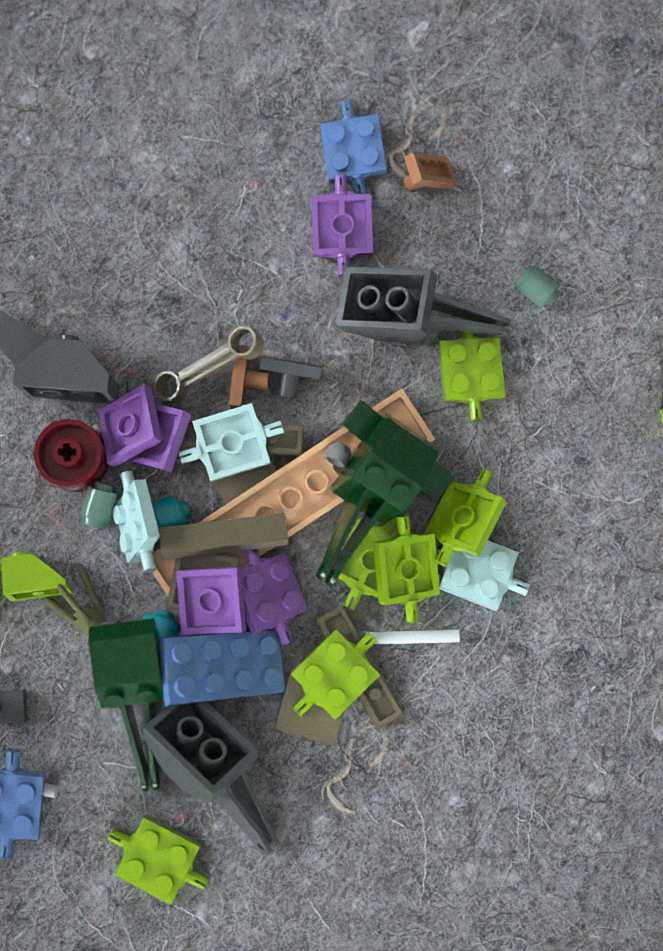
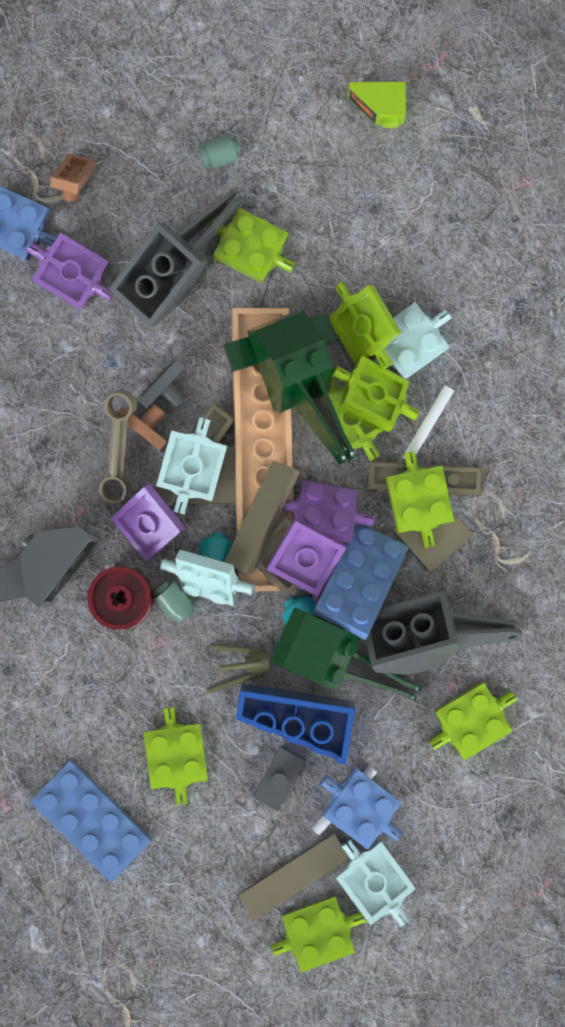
camera: 55 degrees left, 5 degrees up
lime slope [1,551,73,602] -> none
medium lavender plate [98,384,162,467] -> none
light grey hinge [323,442,351,468] -> none
none -> blue wedge [236,684,355,765]

